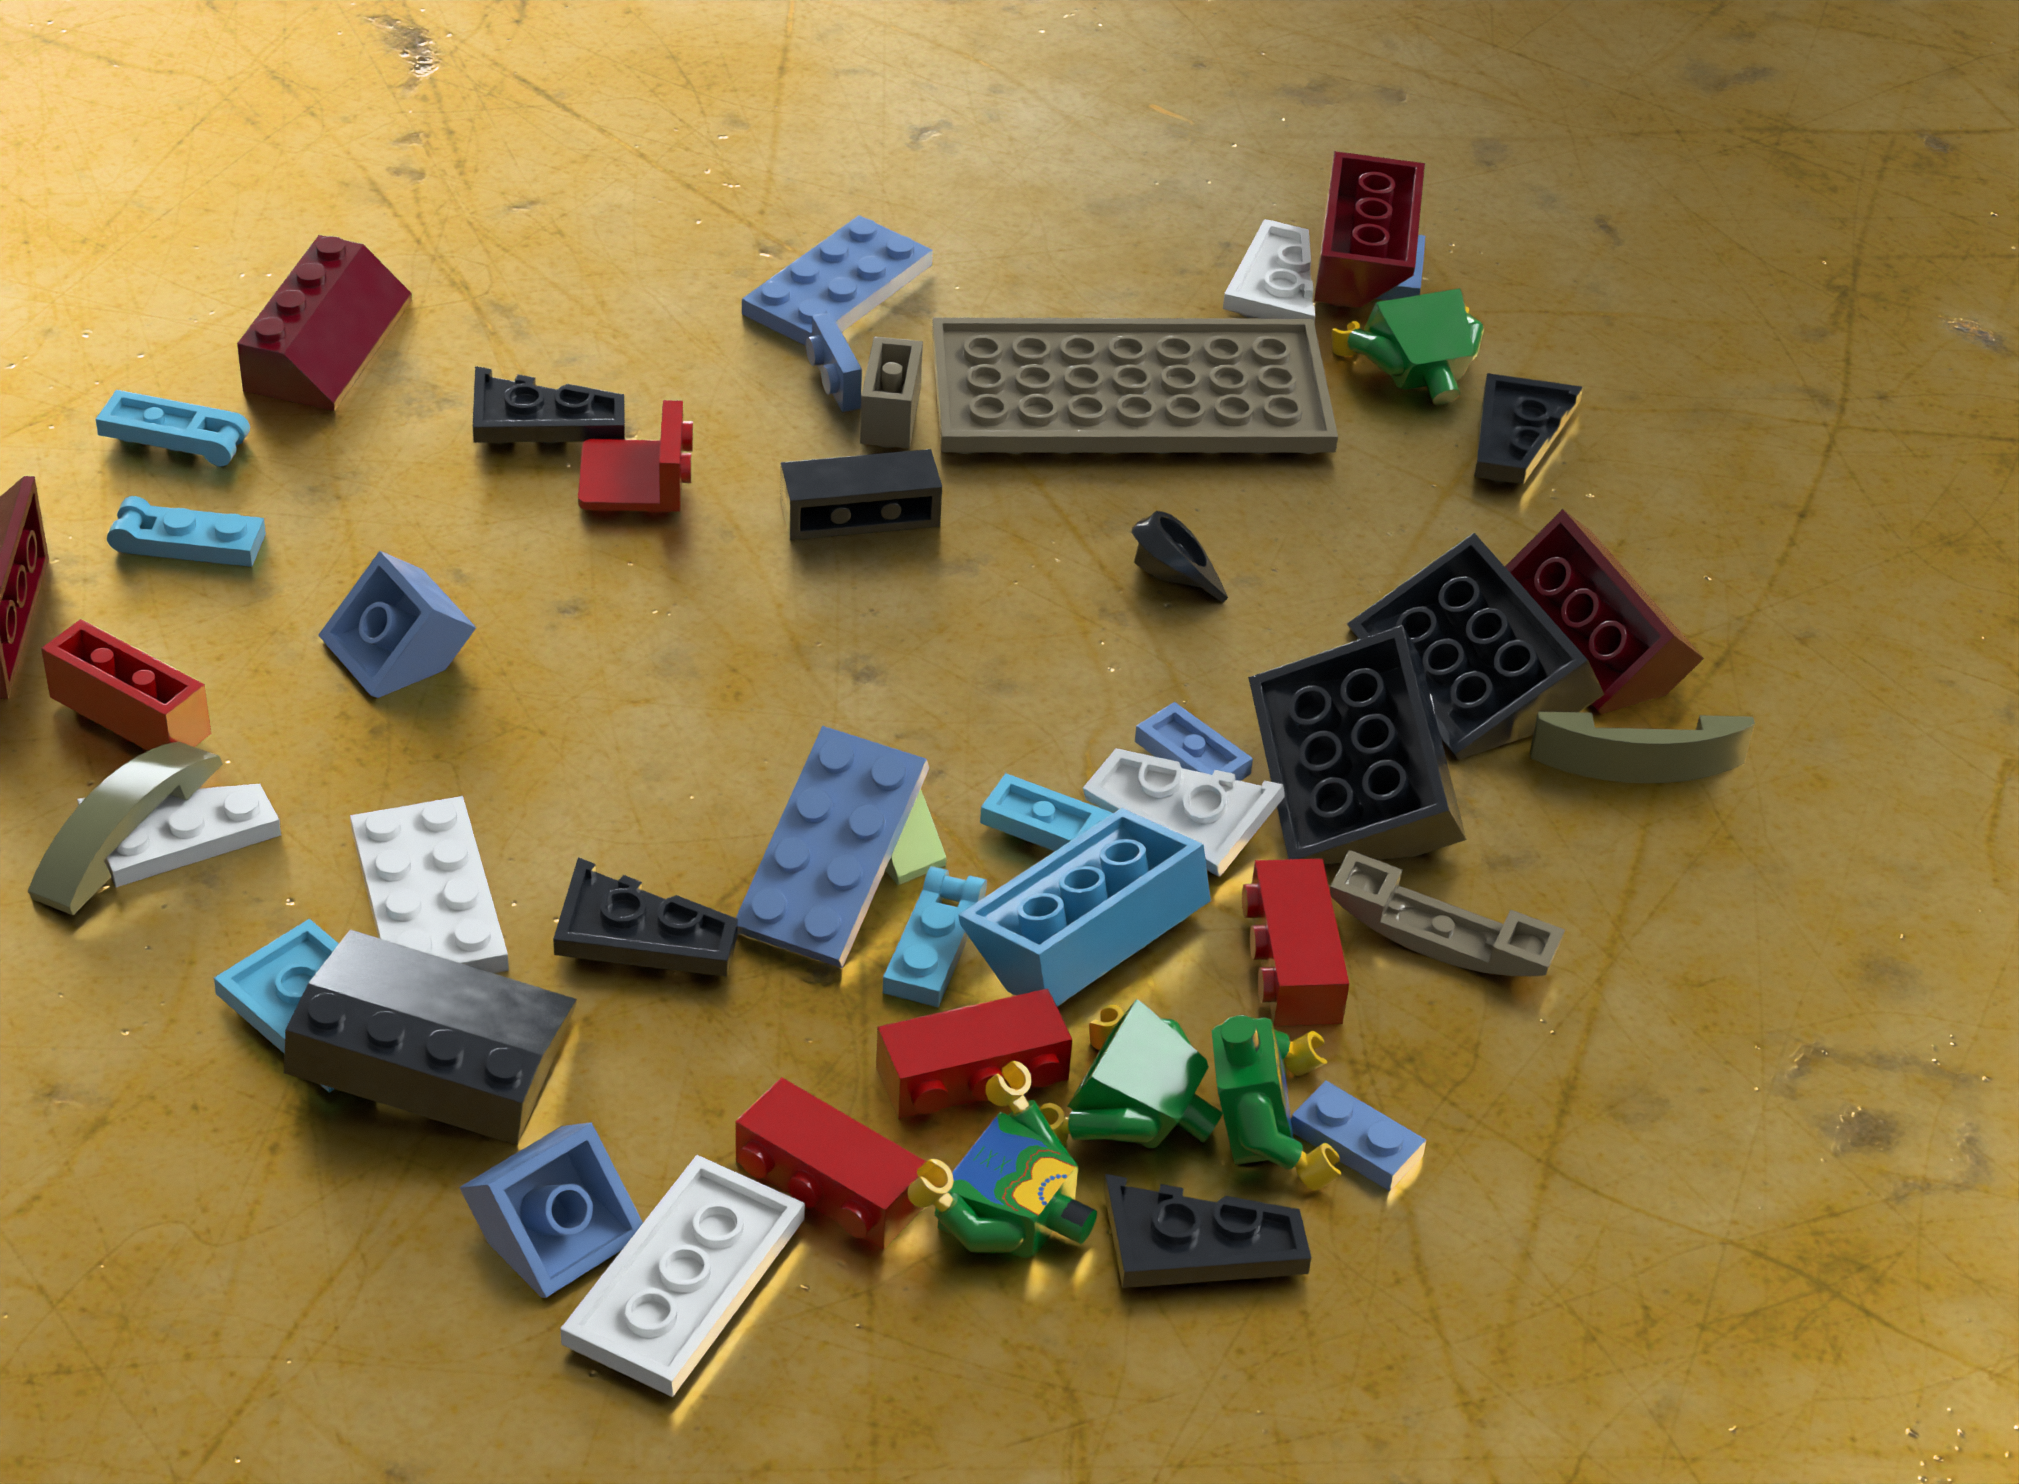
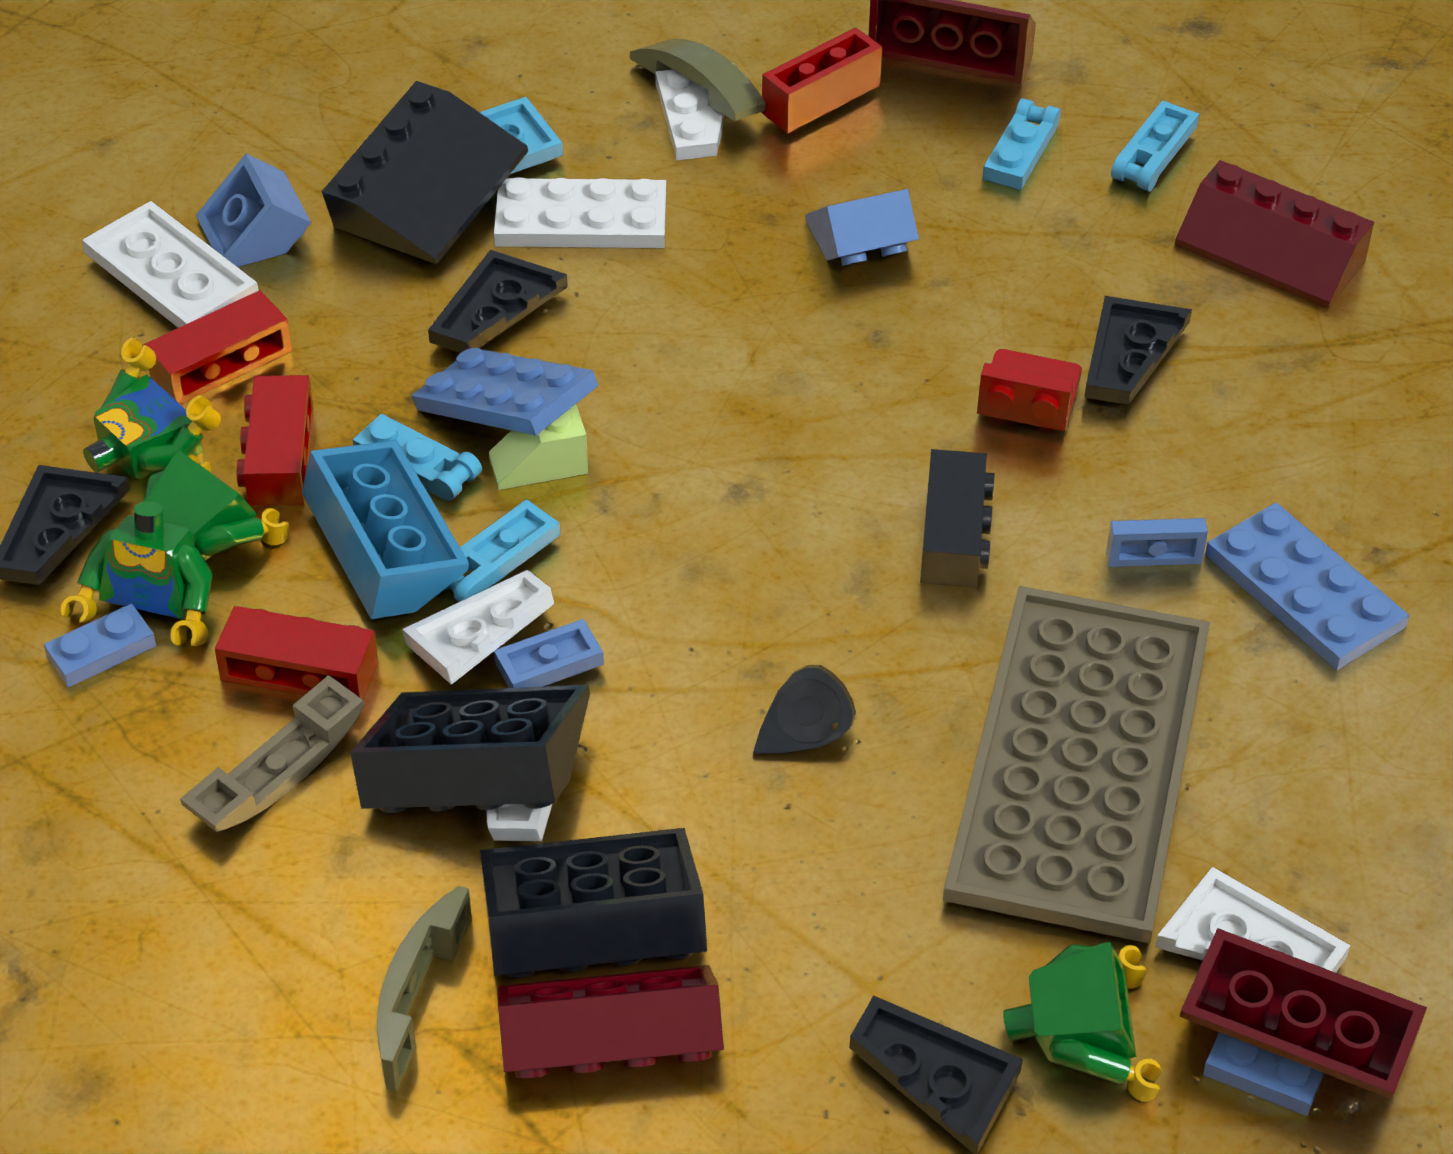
camera: 110 degrees right, 5 degrees up
dark tan brick [860,337,923,448] -> none

